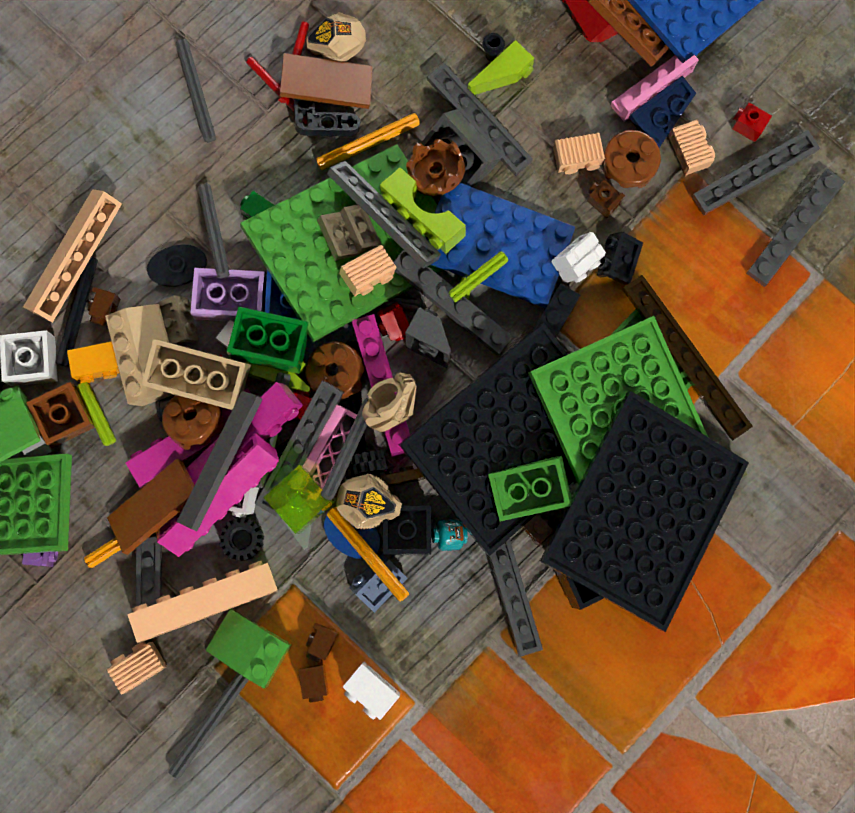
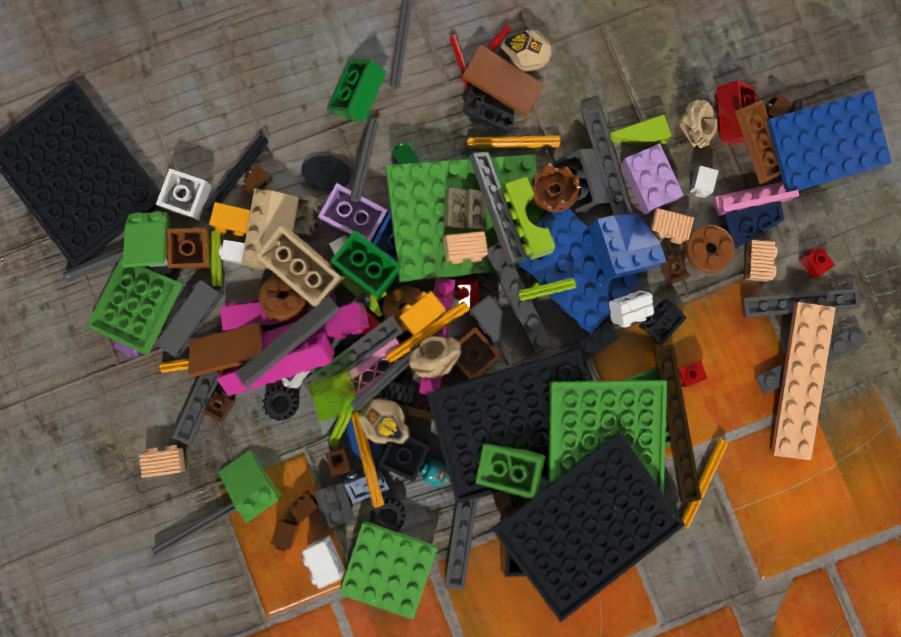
camera: 25 degrees right, 5 degrees up
light nougat brick [23,189,122,322] -> none
light nougat brick [127,561,278,643] -> none
black cone [482,33,505,61] -> none
none -> dark grey brick [156,280,224,357]
none -> reddish brown brick [203,390,236,422]
none -> white brick [219,240,245,264]
none -> dark grey bracket [314,483,354,529]
none -> green slope [326,59,387,123]
none -> reddish brown brick [326,445,353,476]
none -> lime axle [328,393,357,447]
none -> bright green plate [340,521,438,619]
none -> black tyre [370,497,406,532]
none -> light orange axle [385,301,470,363]
none -> light orange brick [398,291,446,335]
none -> dark orange brick [455,327,501,379]
none -> blue slope [588,214,666,281]
none -> lavender brick [621,144,684,215]
none -> red brick [678,361,708,387]
none -> tan helmet [679,100,717,148]
none -> light orange axle [681,438,728,528]
none -> white brick [689,166,718,198]
none -> light nougat plate [771,302,836,460]

